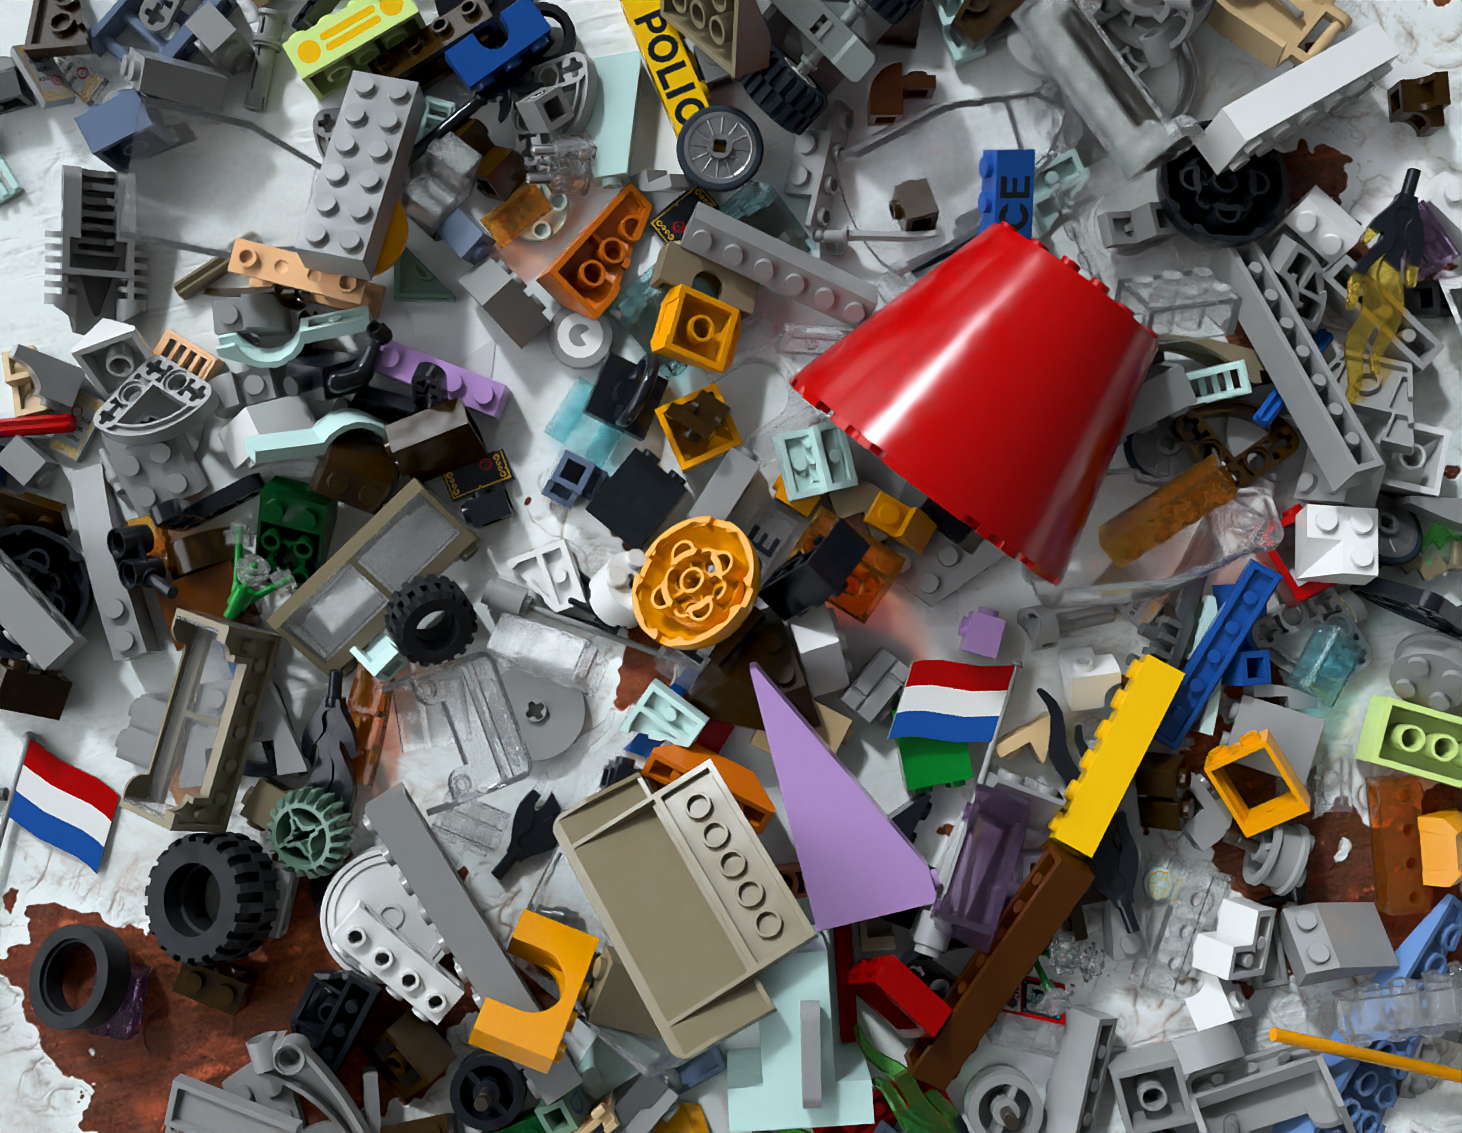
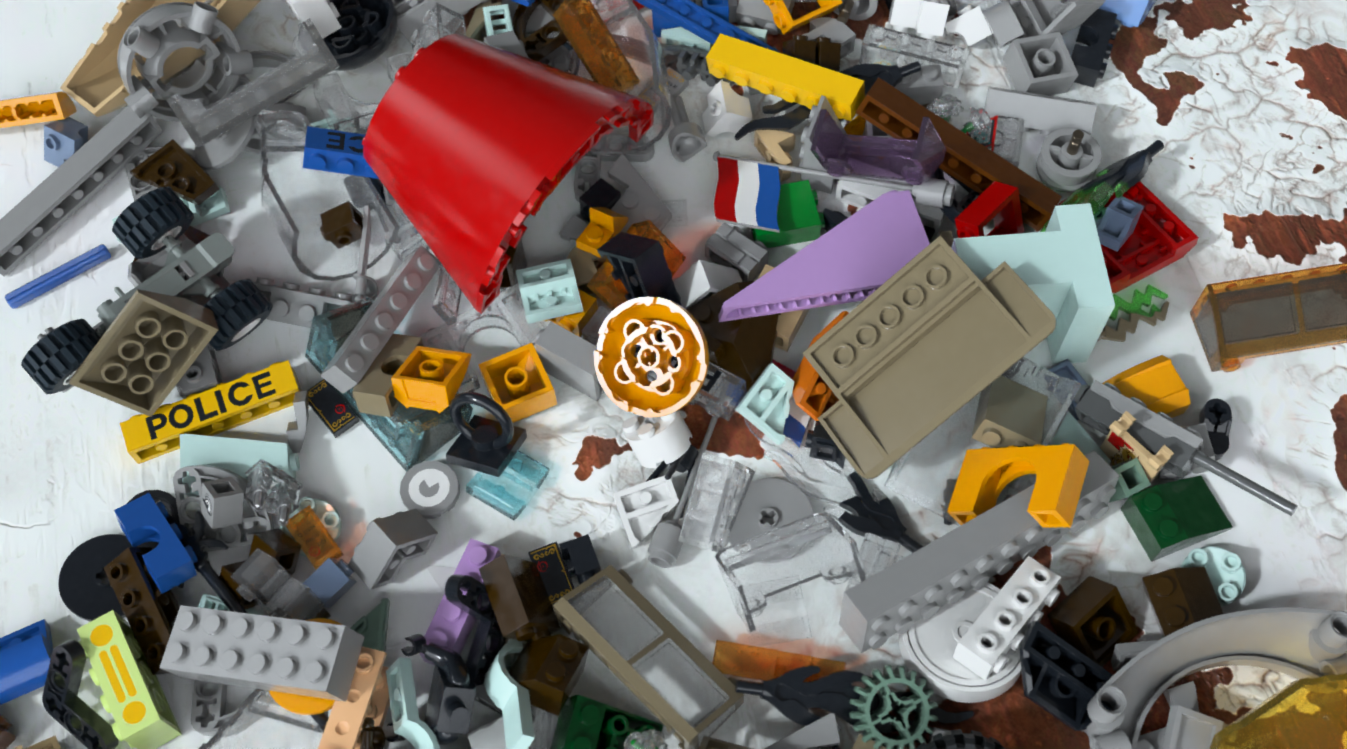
camera: 90 degrees left, 25 degrees down
light aqua panel [349,633,409,683] -> none
black tyre [384,574,478,667] -> none
black wheel [450,1048,528,1131] -> none
orange wedge [536,182,653,321] -> none
sand blue brick [541,449,608,509] -> none
black brick [585,447,688,550] -> none
dark brown brick [665,389,731,446] -> none
flat silver wheel [676,105,764,192] -> none
light grey beam [800,1000,822,1109] -> none
reddish brown brick [867,62,936,126] -> none
lavender brick [958,607,1006,659] -> none
light grey brick [1097,202,1180,251] -> none

